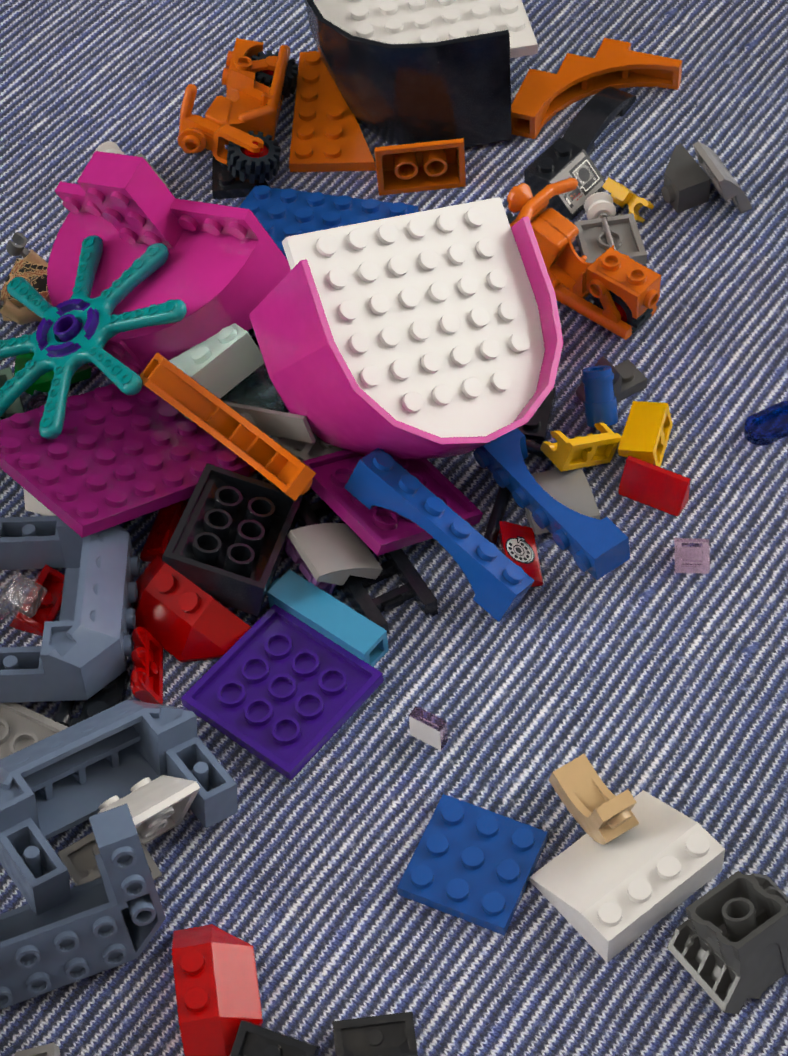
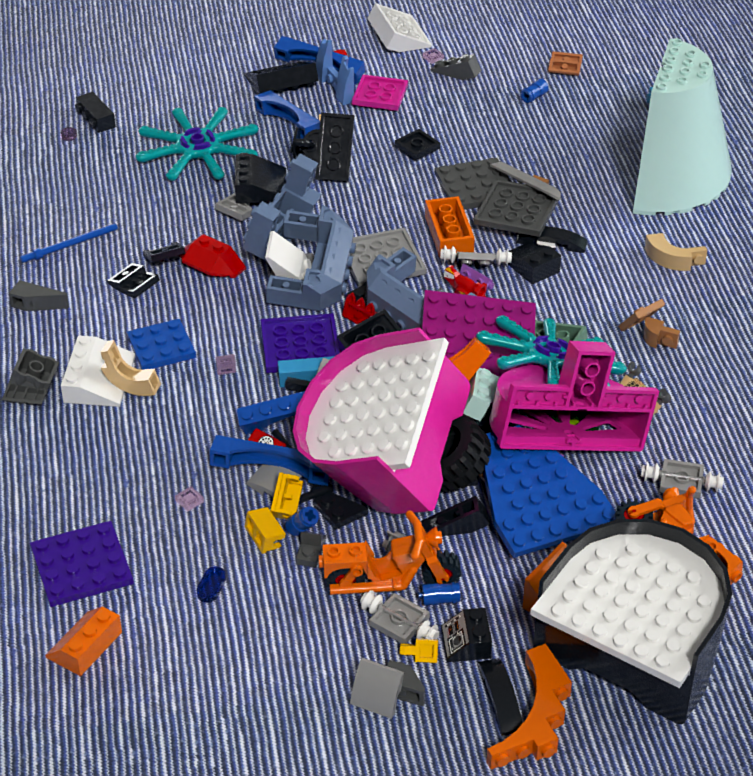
camera: 130 degrees right, 10 degrees down
red slope [618,456,691,516] -> none

